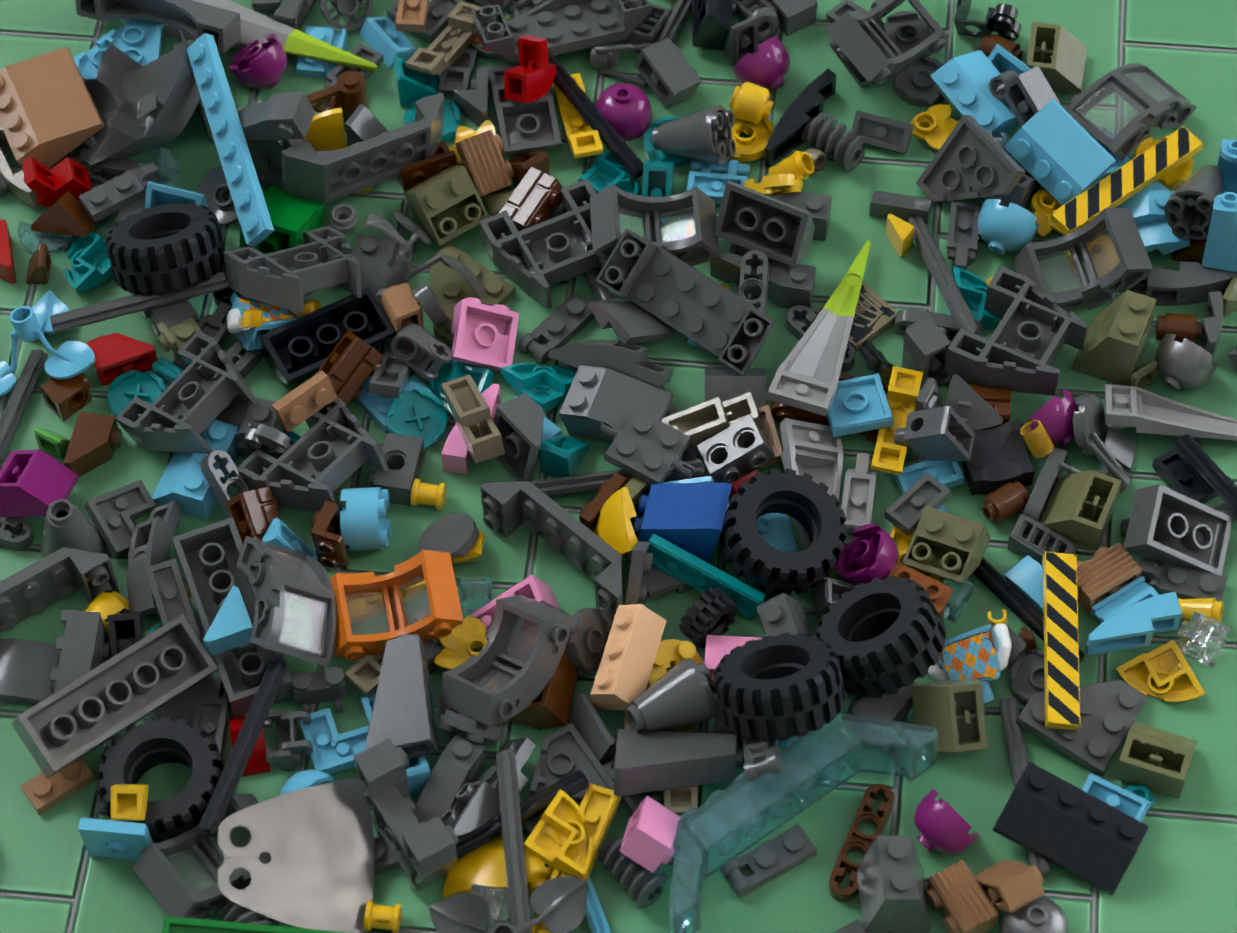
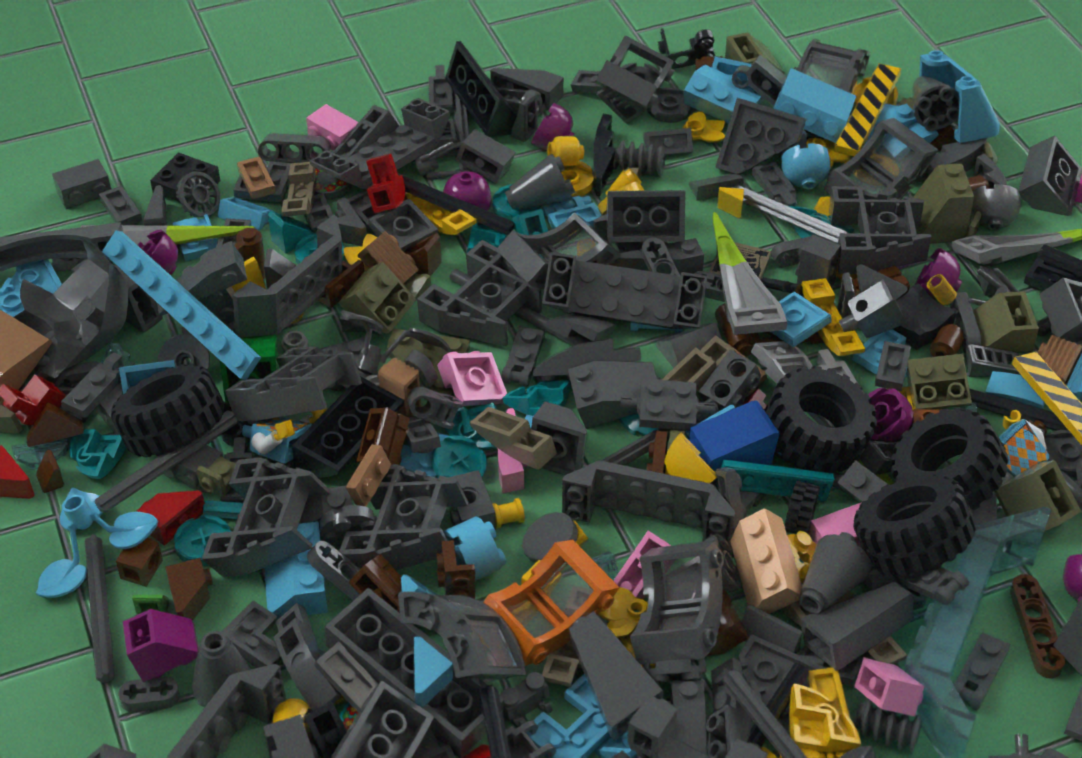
camera: 30 degrees left, 10 degrees down
brick [498,167,563,232] -> none
teal slope [540,434,590,478] -> none
dark grey tile [1073,394,1106,456] -> none

